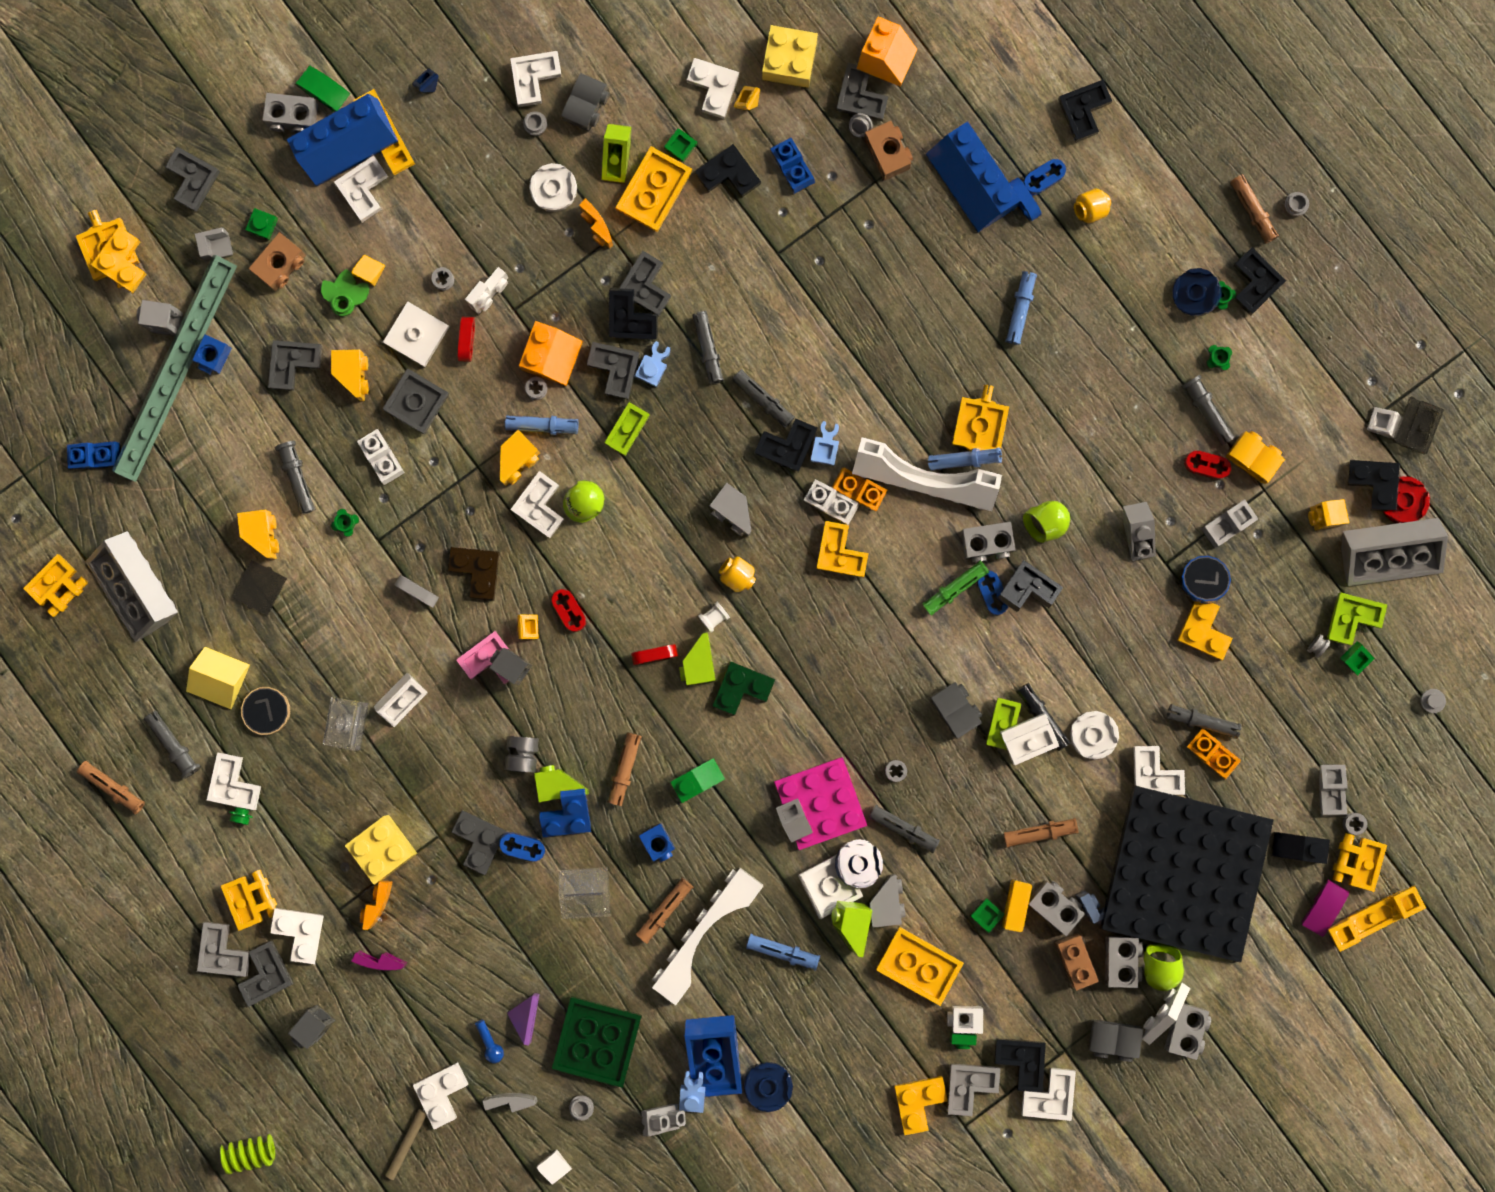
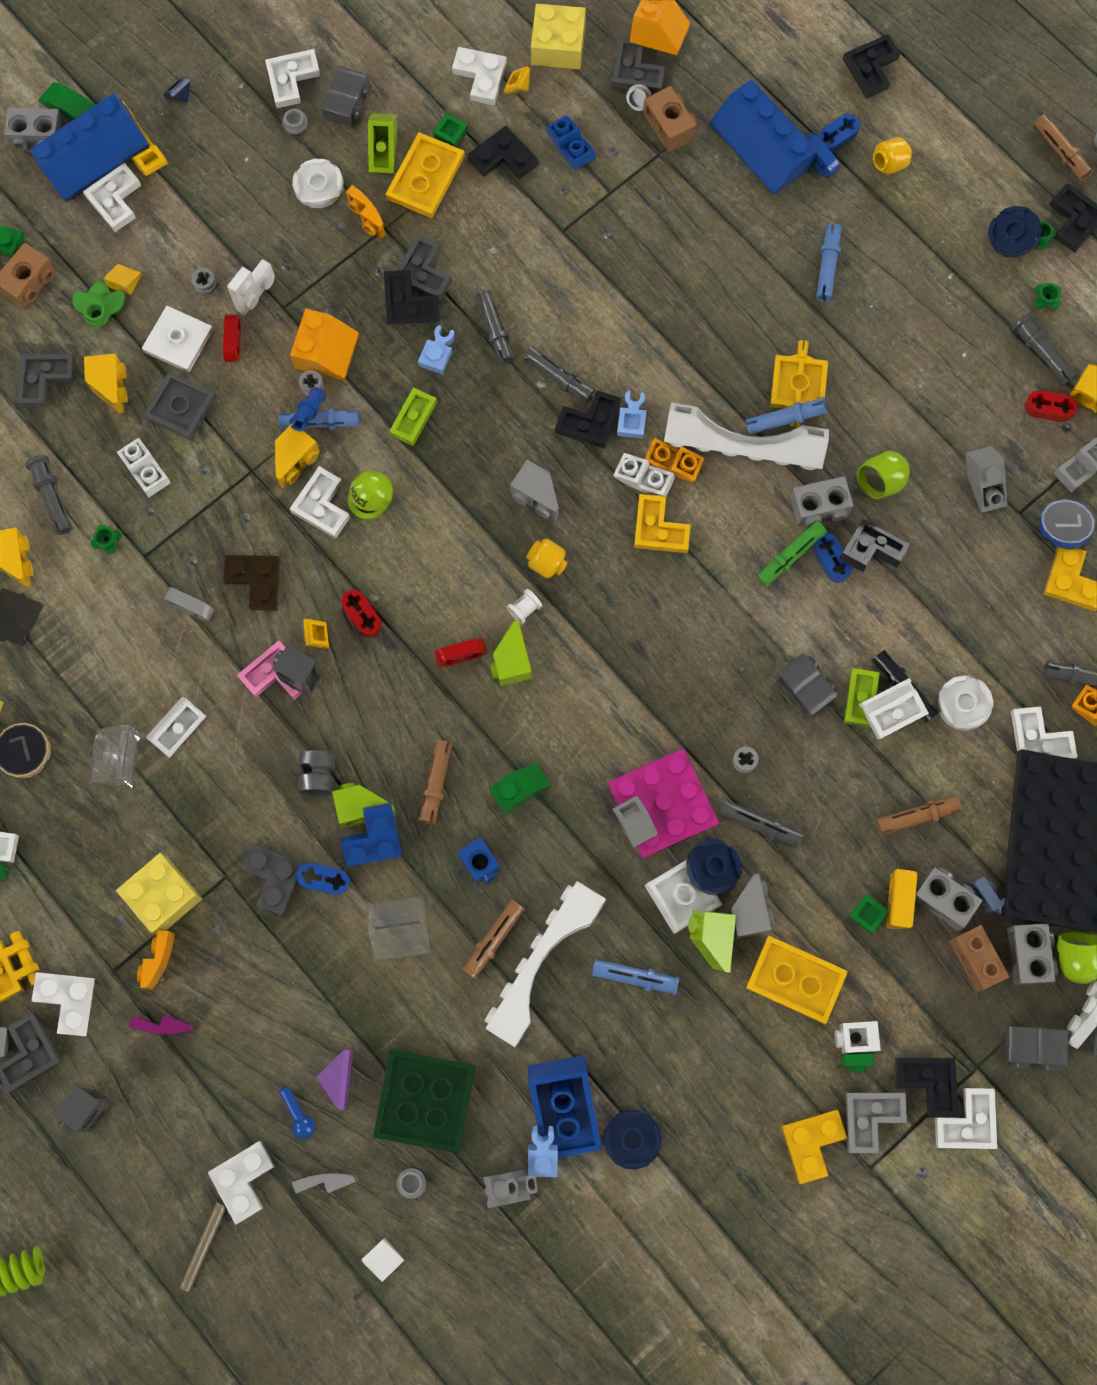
camera: 10 degrees left, 10 degrees down
dark grey plate [587,342,639,400] -> none
dark green plate [713,662,776,715] -> none
none -> blue pin [289,387,326,432]

